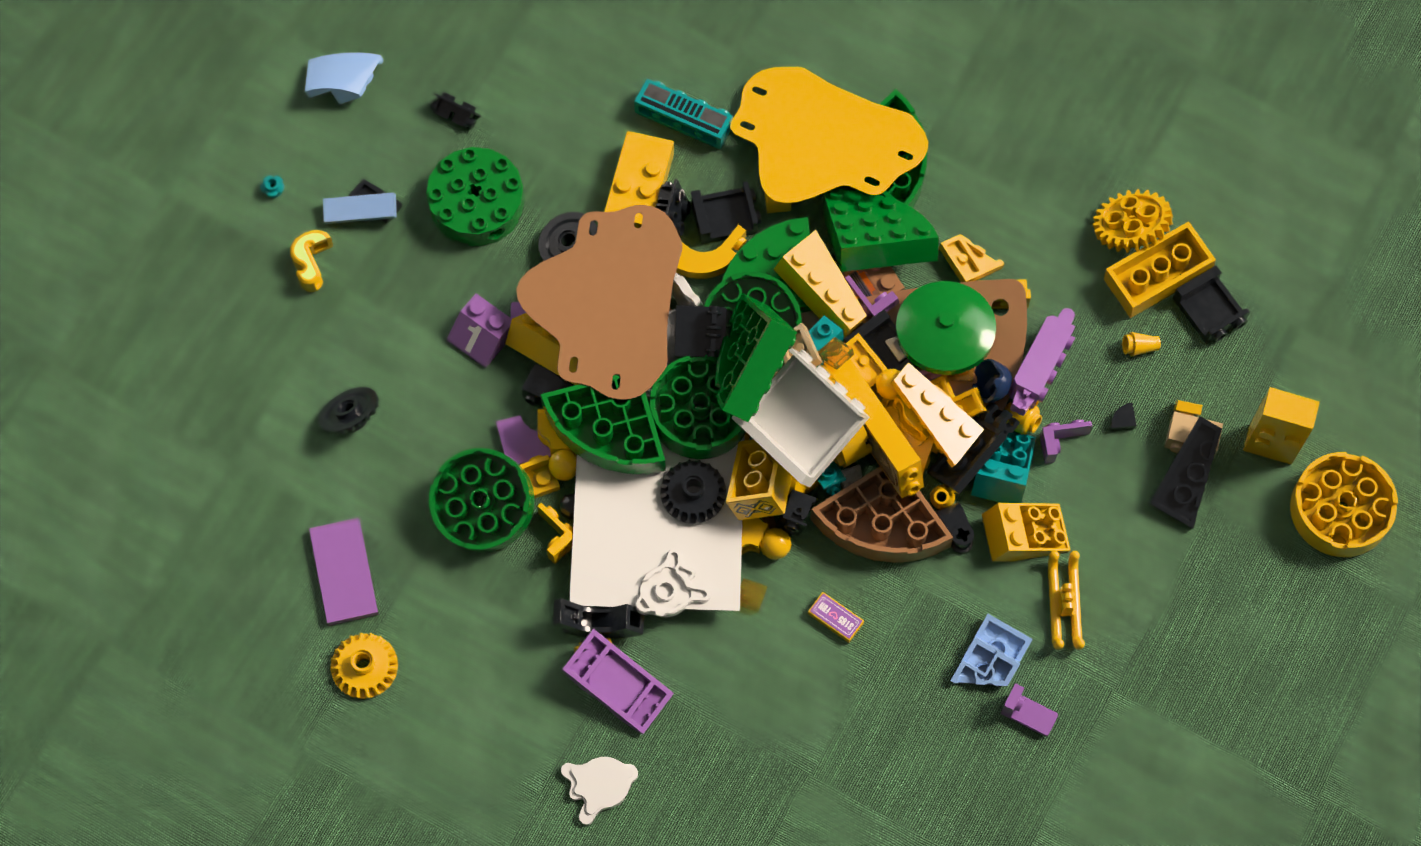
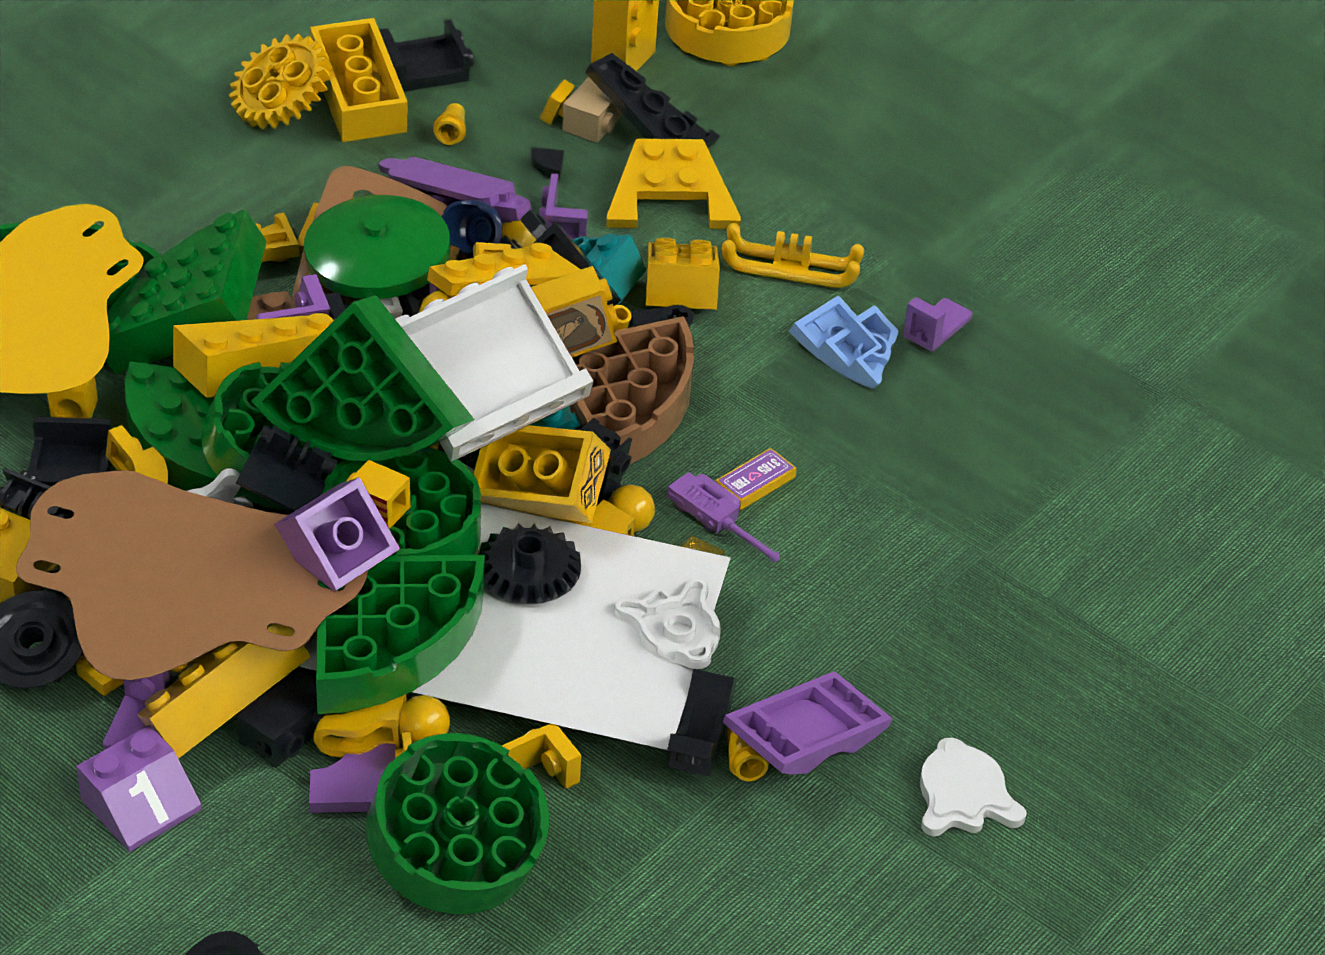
camera: 80 degrees left, 25 degrees down
black tile [560,493,575,520] -> none
none -> medium lavender slope [275,477,400,591]
none -> yellow brick [346,460,411,529]
none -> yellow wing [606,139,741,229]
none -> medium lavender piece [667,472,780,562]

